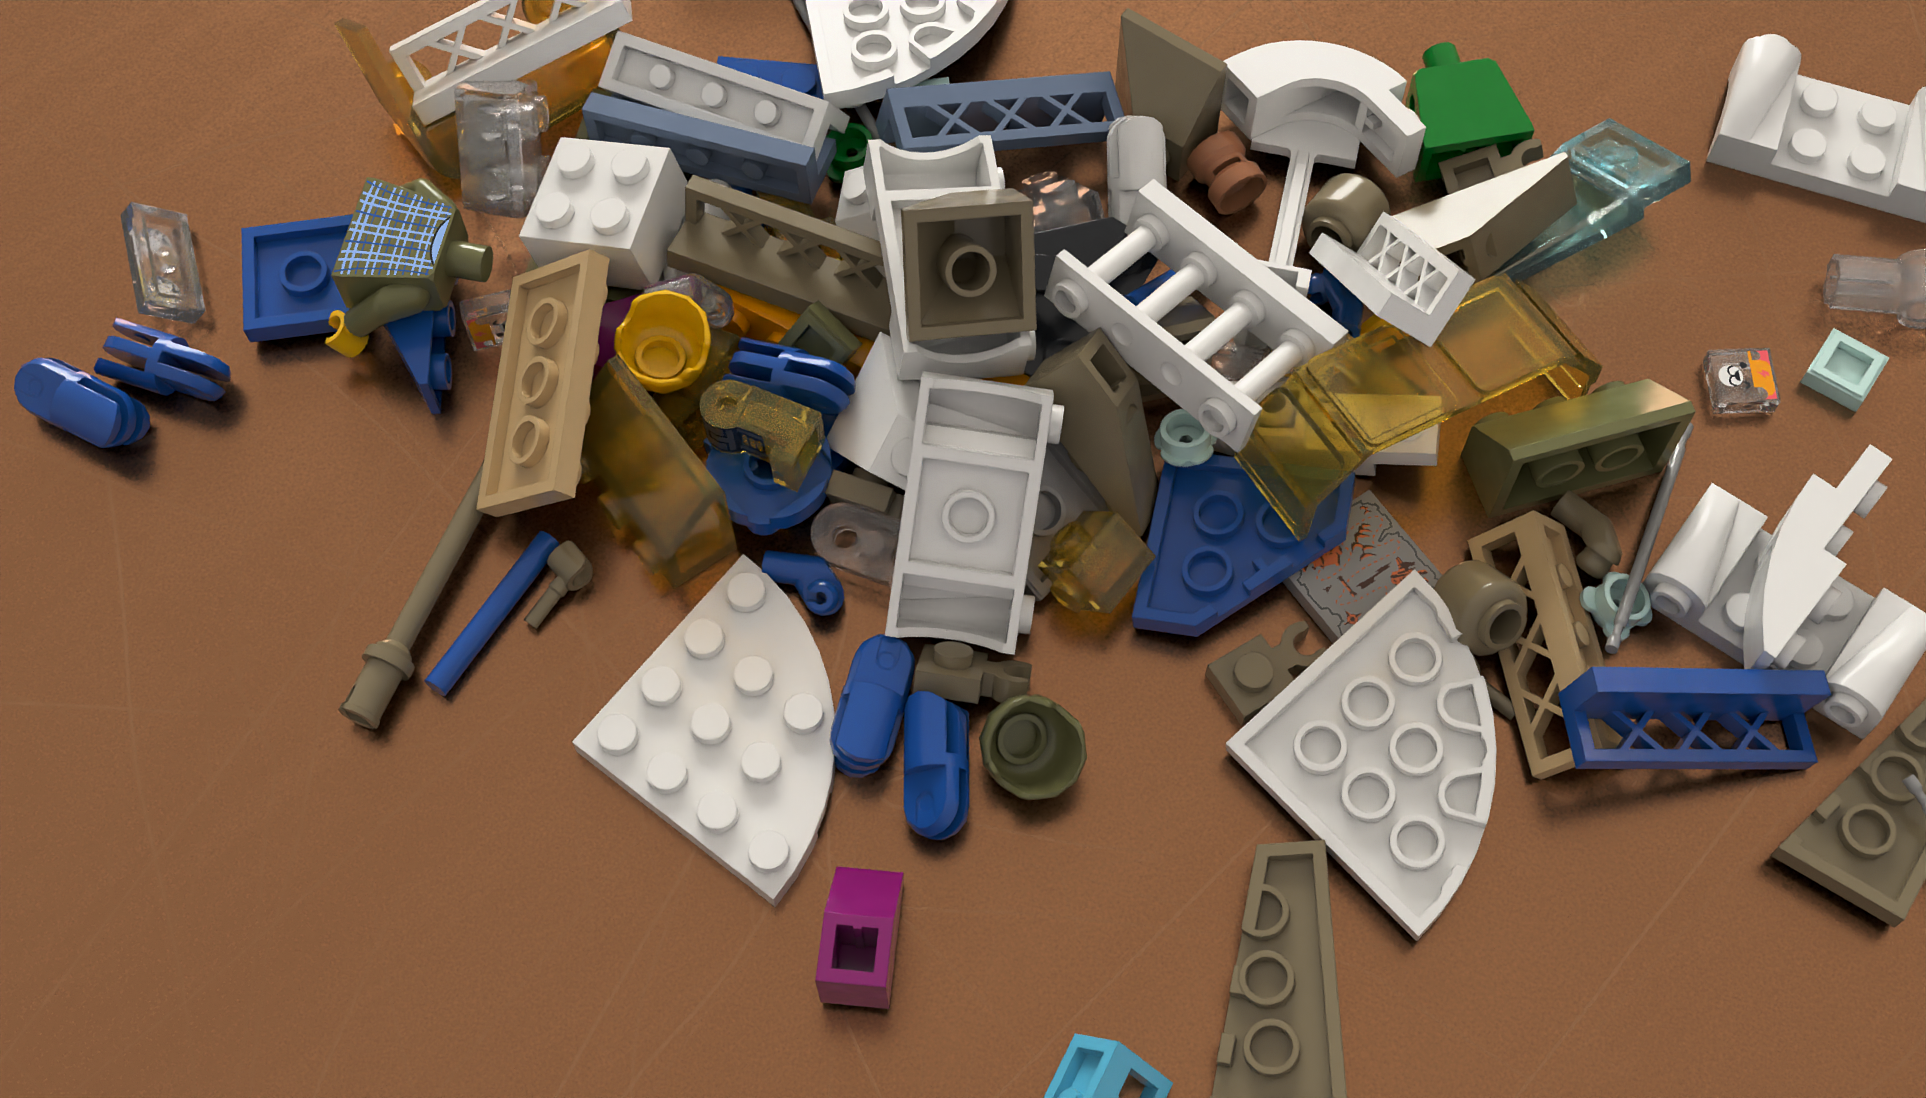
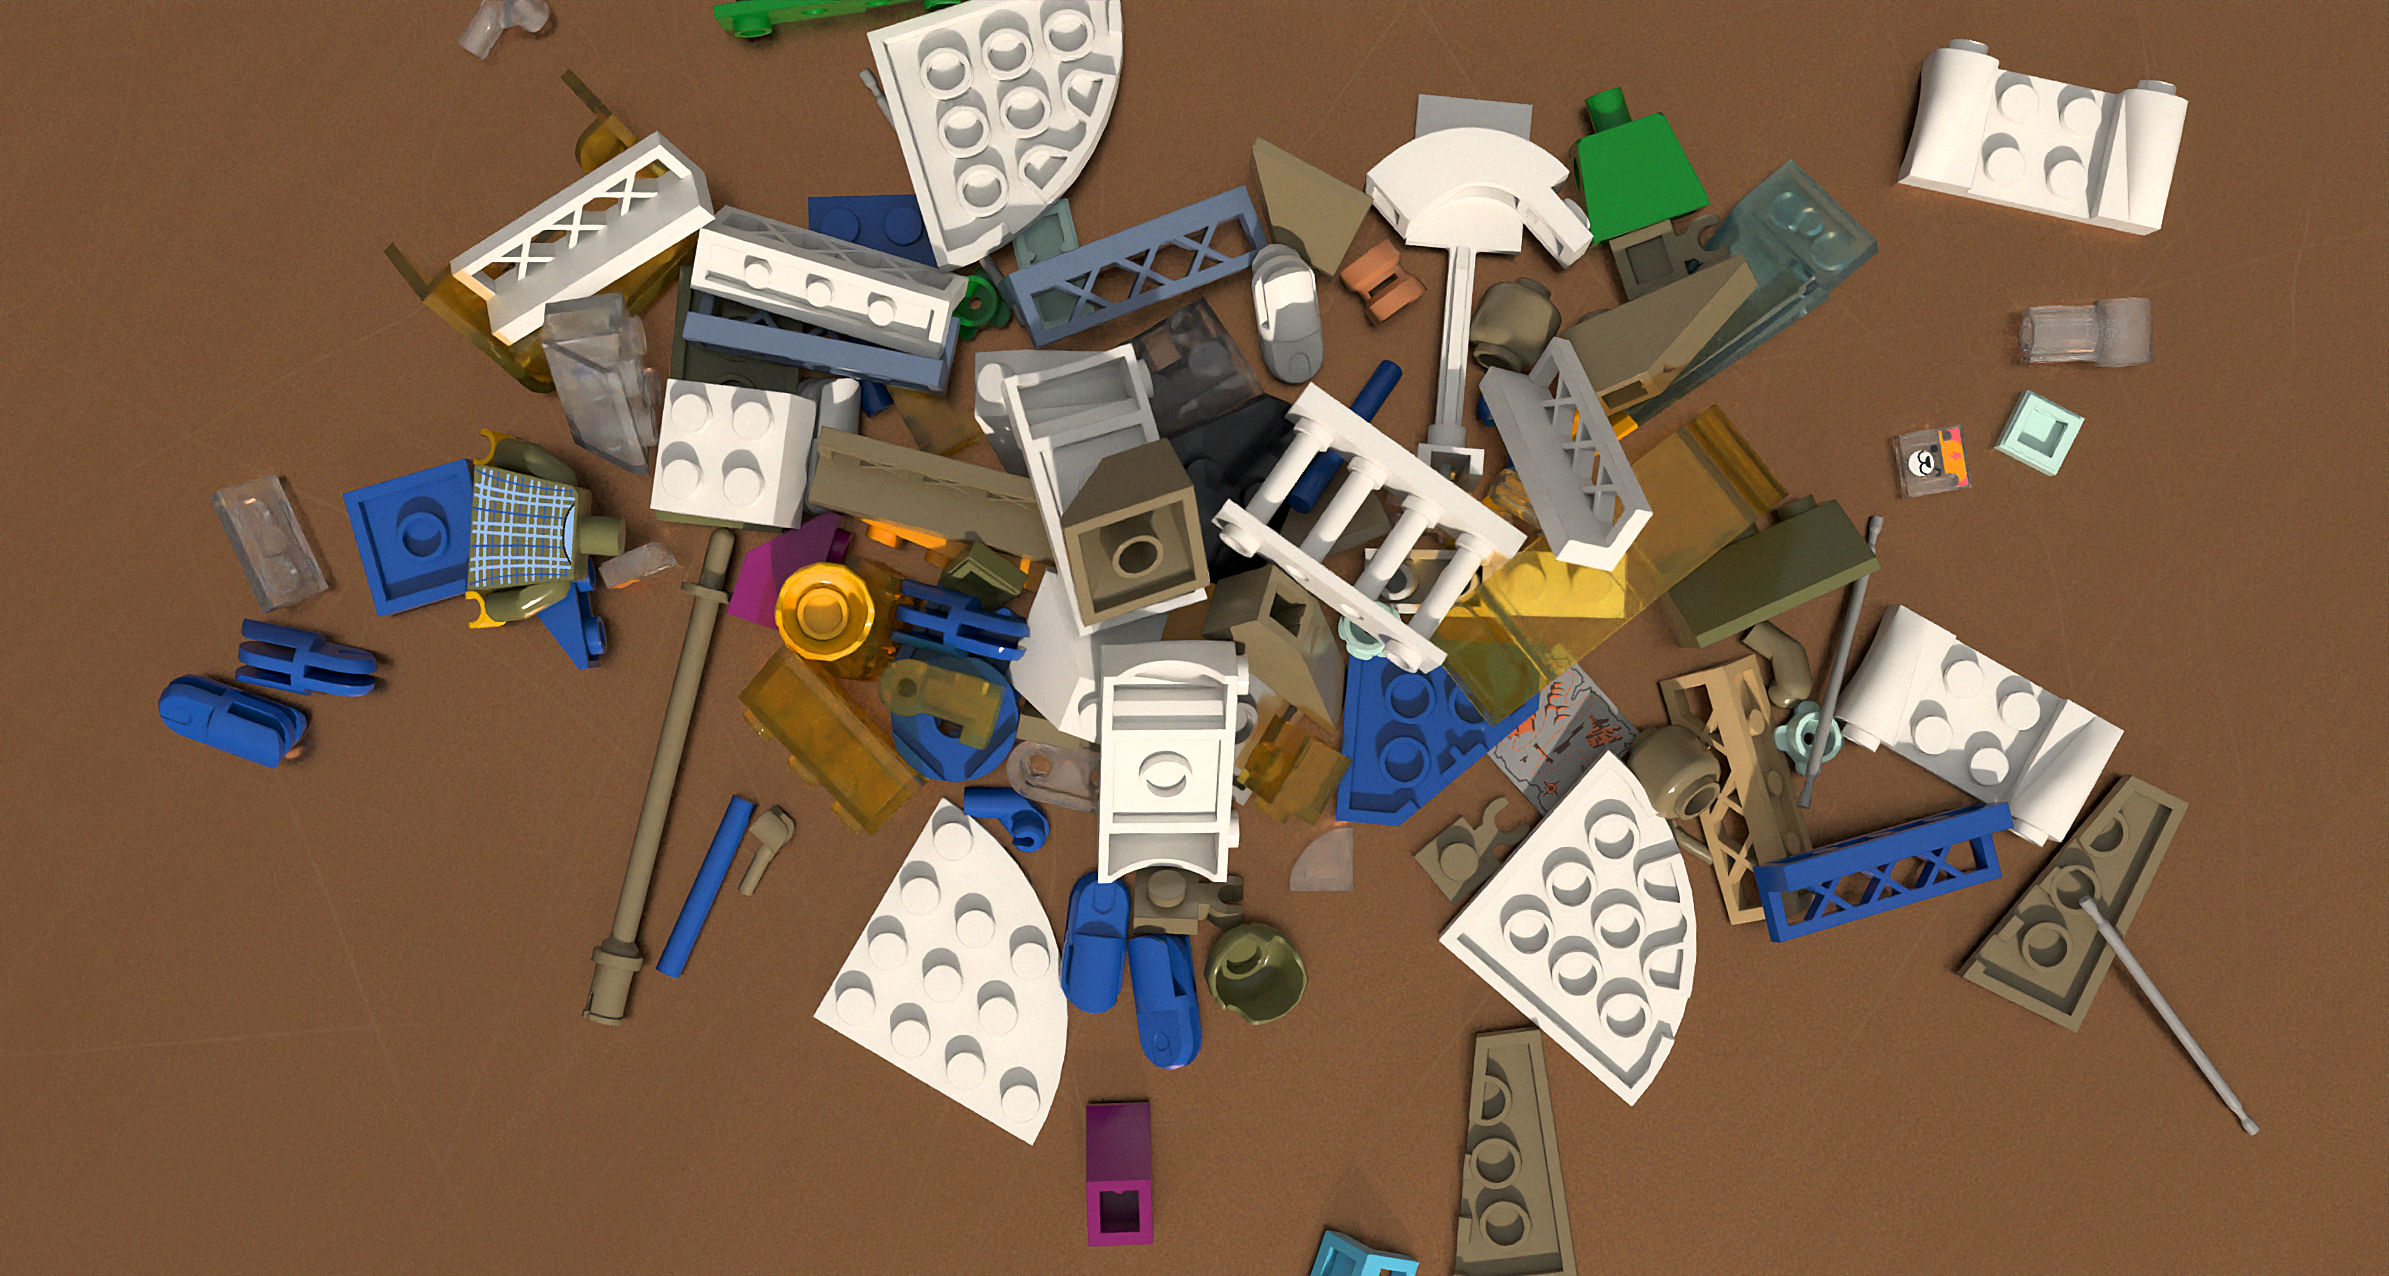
camera: 10 degrees left, 25 degrees up
tan plate [476,249,610,517] -> none
clear arm [641,273,734,328] -> none
white slope [1743,444,1892,670] -> none
none -> clear tile [1289,826,1353,891]

